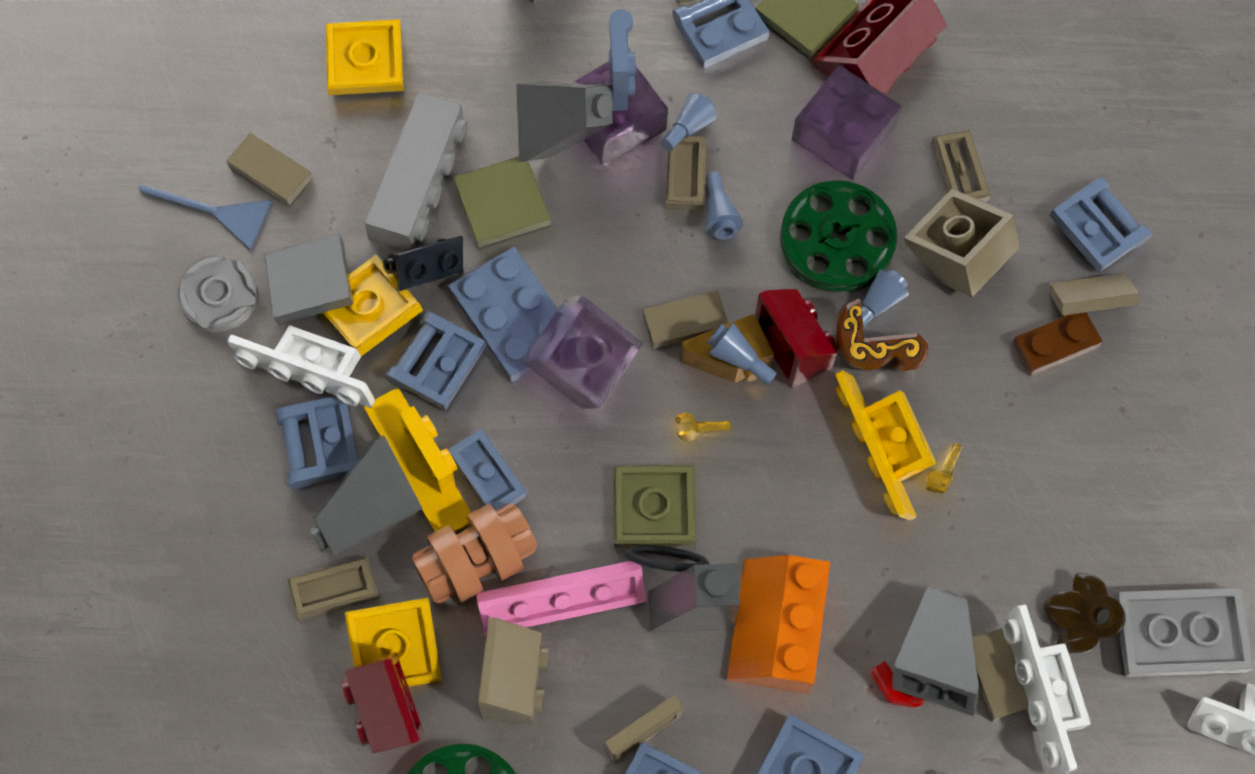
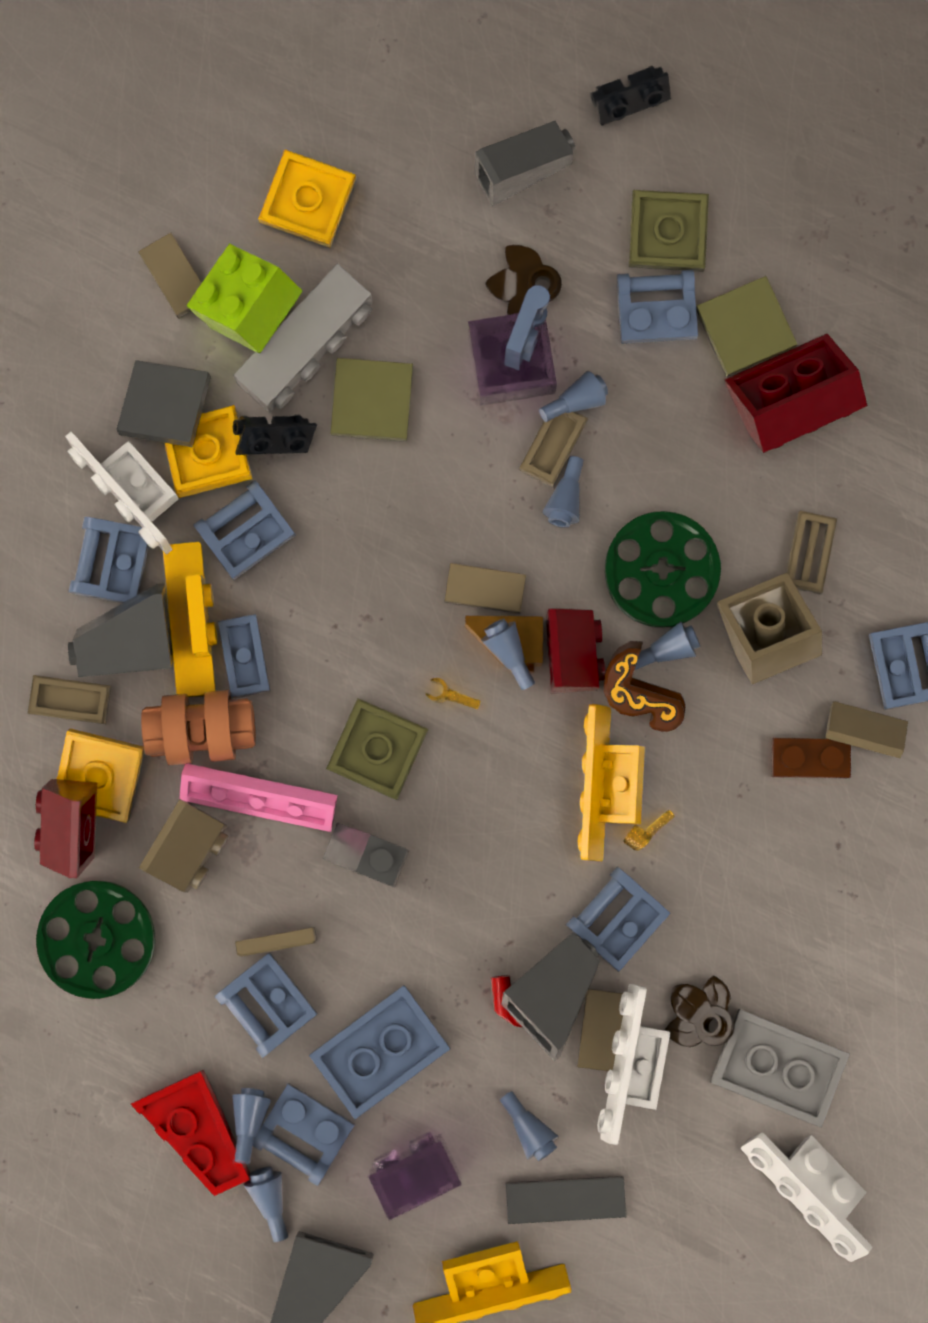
camera: 25 degrees right, 15 degrees up
sand blue piece [139,185,272,251] -> none
light grey tile [178,256,258,332] -> none
sand blue plate [448,246,578,383] -> none
dark grey slope [516,81,613,162] -> none
clear purple brick [522,295,643,409] -> none
black piece [624,545,710,572] -> none
orange slope [726,555,830,694] -> none
clear purple brick [791,65,902,181] -> none
none -> lime brick [186,243,303,354]
none -> dark brown plate [485,245,562,320]
none -> sand blue plate [566,866,670,972]

